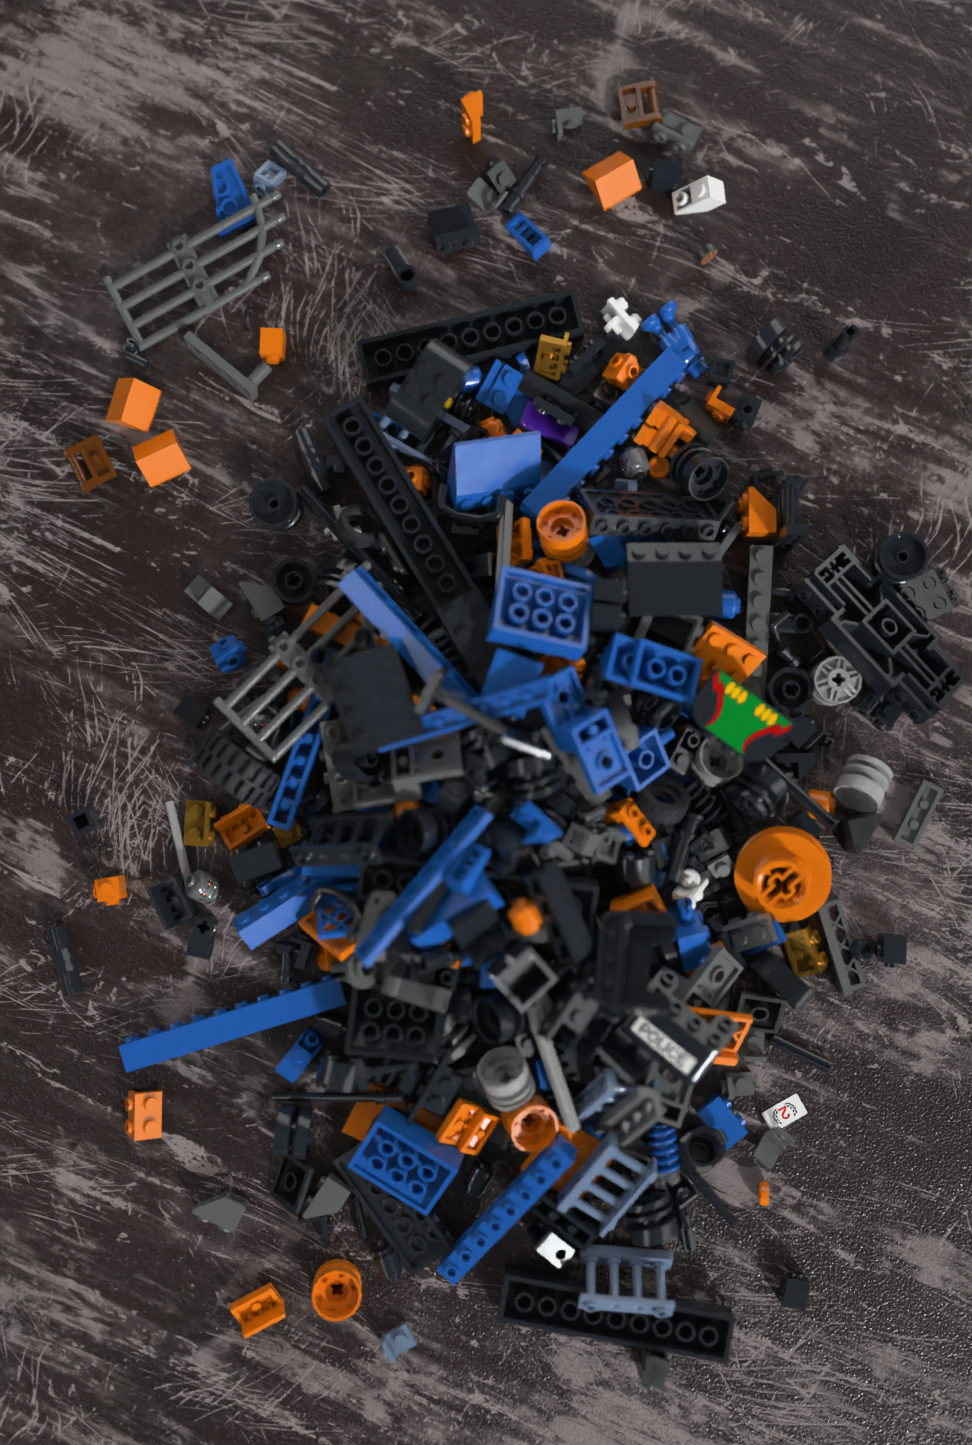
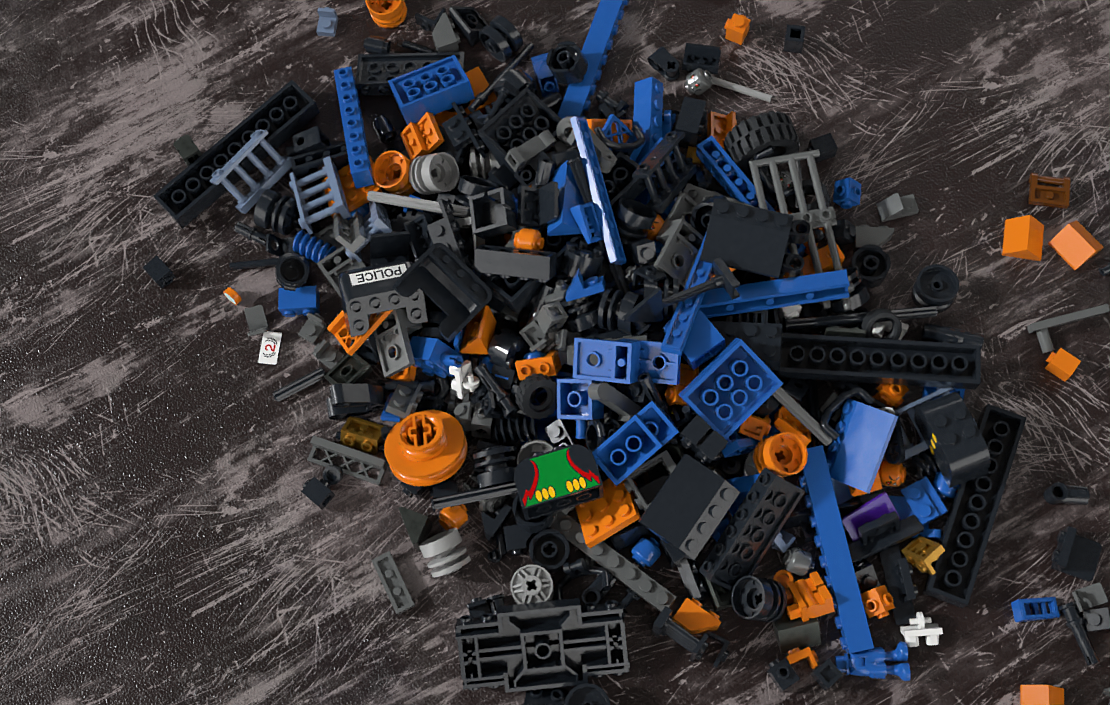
camera: 135 degrees right, 15 degrees down
pearl gold bracket [183,800,218,847] -> none
none -> black brick [546,41,588,84]

